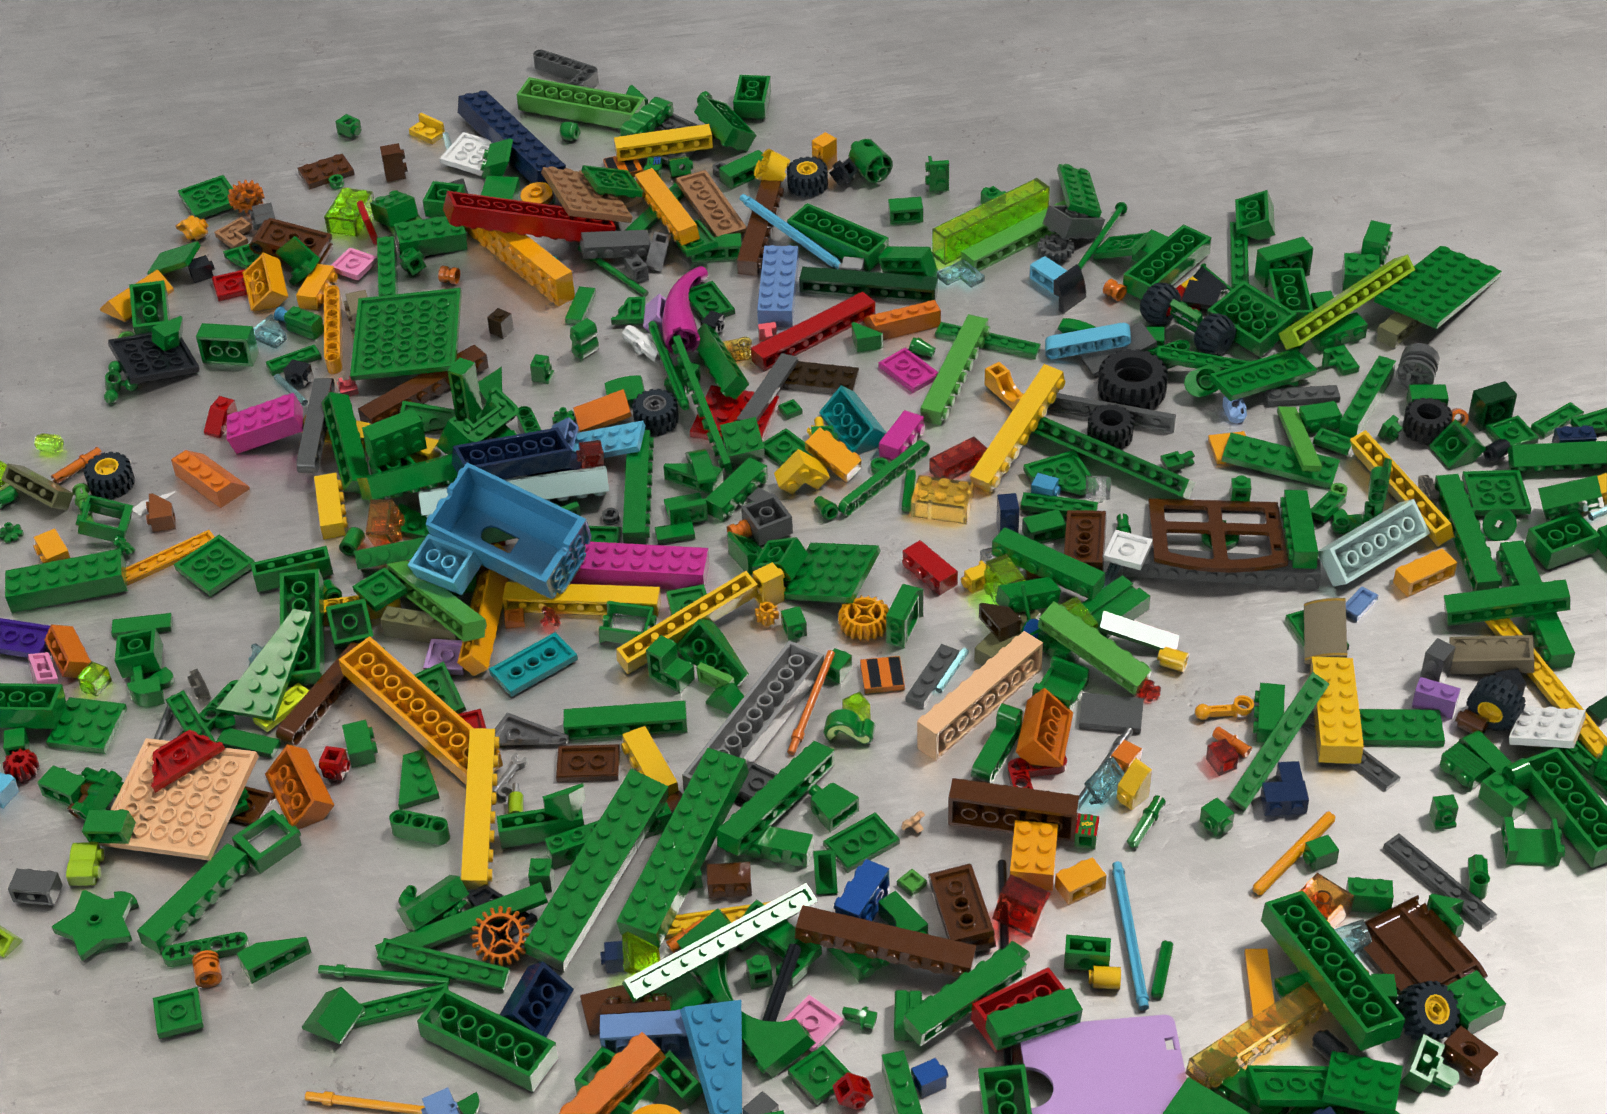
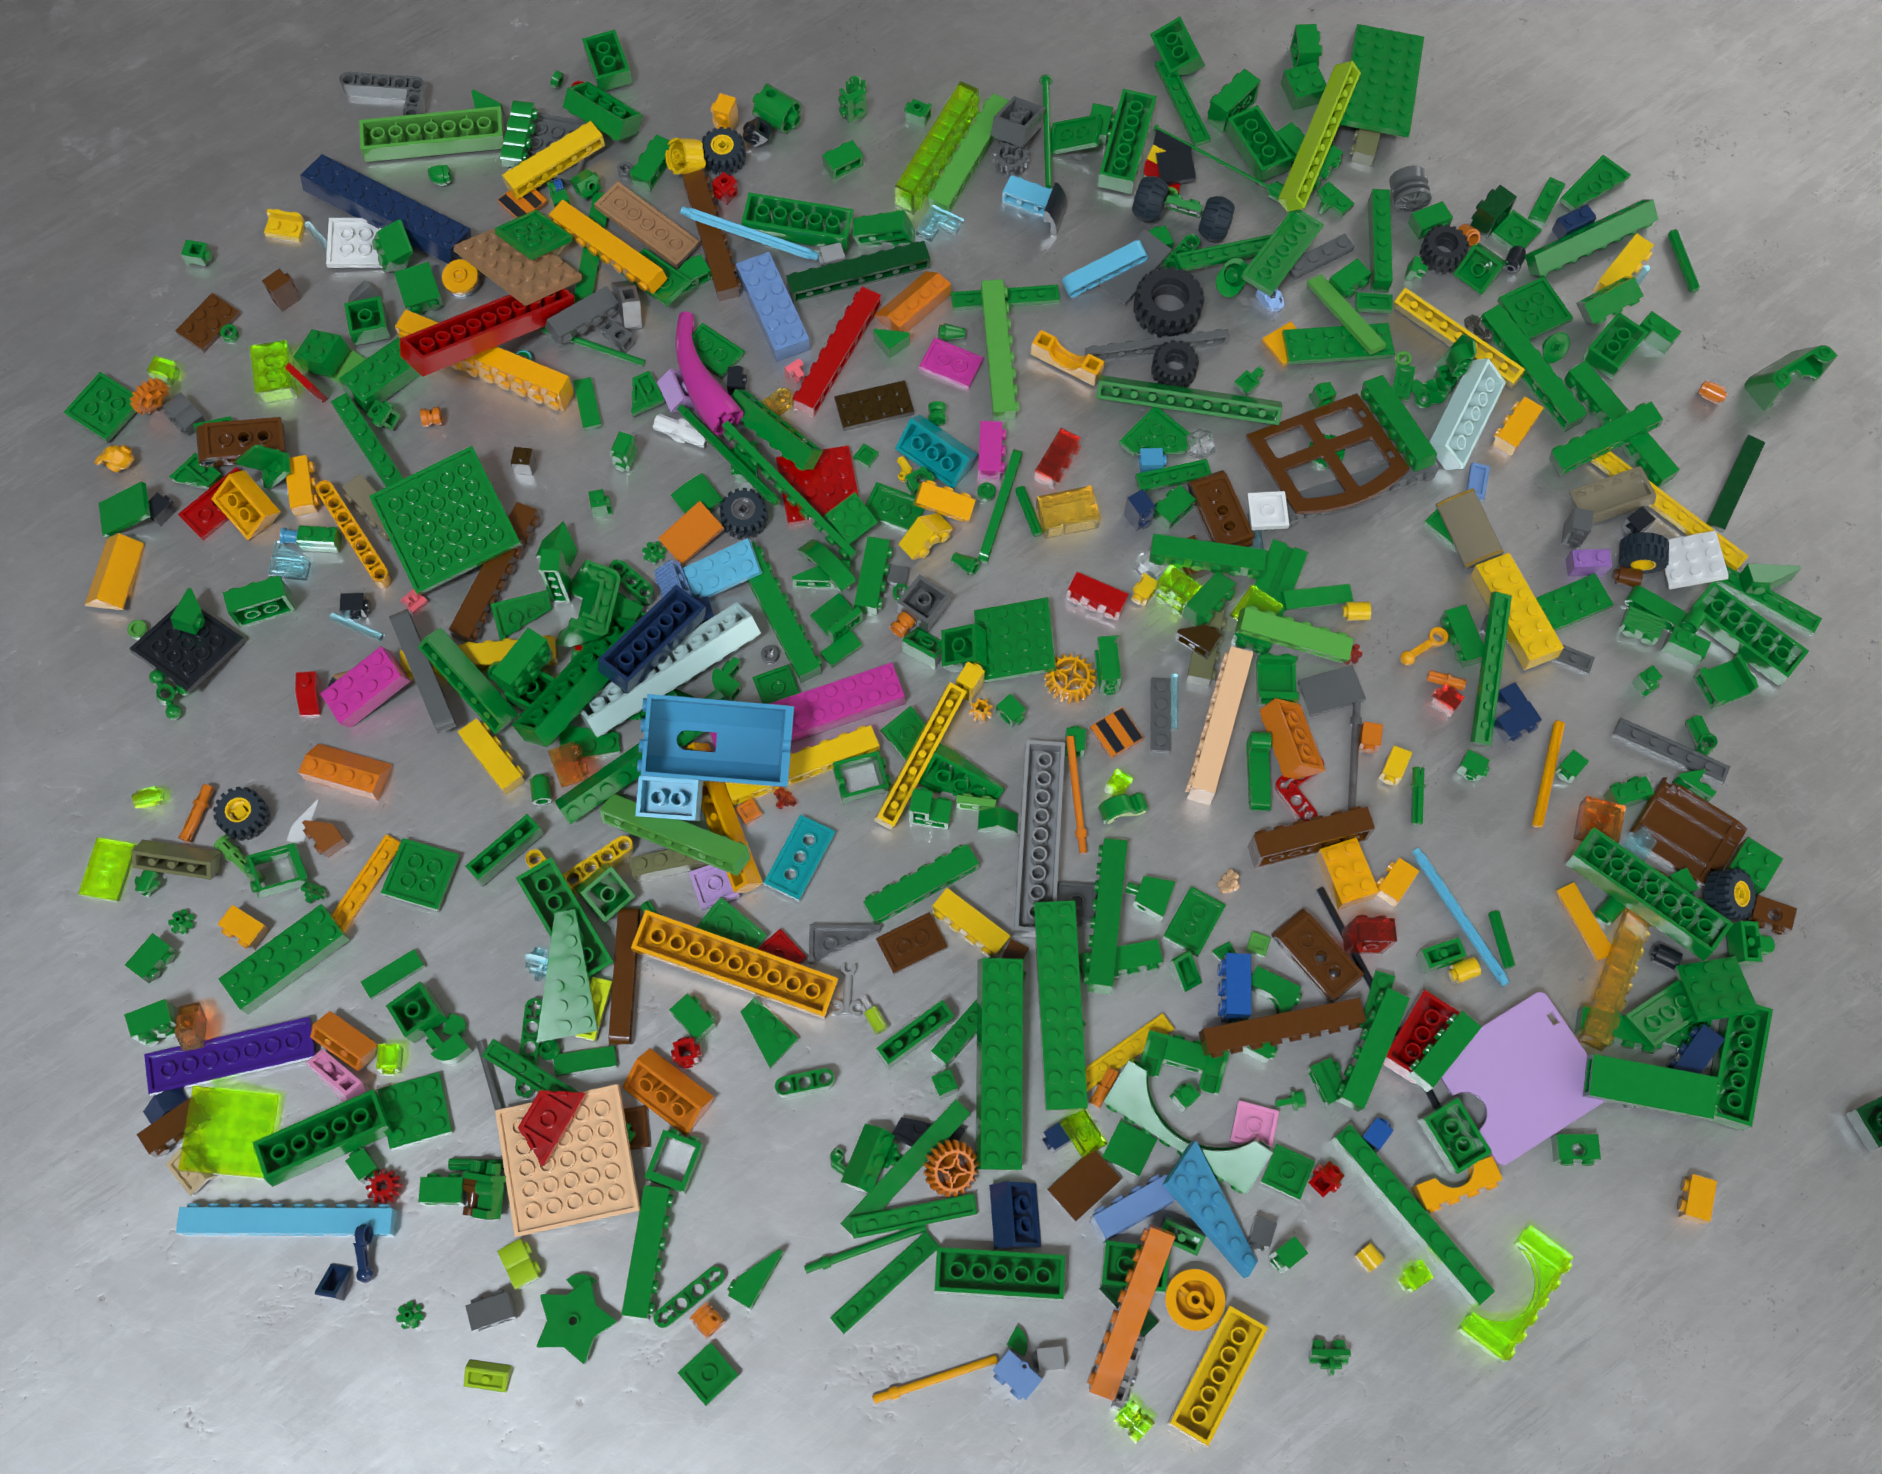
camera: 30 degrees left, 25 degrees up
green brick [82,809,136,844] -> none
green brick [129,280,170,335] -> none
clear smoke plate [187,669,211,702] -> none
medium nougat plate [214,217,252,248] -> none
green tile [266,344,322,376] -> none
green slope [302,987,365,1045] -> none
green cone [323,579,342,600] -> none
bright pink plate [331,248,378,281] -> none
green plate [352,567,408,612] -> none
yellow brick [461,728,500,890] -> none
green slope [542,783,586,821] -> none
clear red brick [576,440,604,469] -> none
reddish brown plate [601,992,672,1014] -> none
plate [622,883,818,1002] -> none
reddish brown brick [707,862,752,898] -> none
dark grey tile [737,353,798,422] -> none
black axle [762,943,801,1022] -> none
yellow brick [970,364,1066,493] -> none
piece [1021,584,1042,639] -> none
green plate [1057,164,1102,218] -> none
green slope [1057,318,1096,333] -> none
green brick [1074,813,1100,849] -> none
clear light blue bracket [1084,757,1125,805] -> none
orange wheel [1103,279,1127,301] -> none
green pin [1116,513,1131,534] -> none
green slope [1207,281,1297,358] -> none
none -> clear neon green brick [146,355,180,386]
none -> red brick [712,172,739,205]
none -> green gear [845,76,867,94]
none -> green wheel [928,401,946,426]

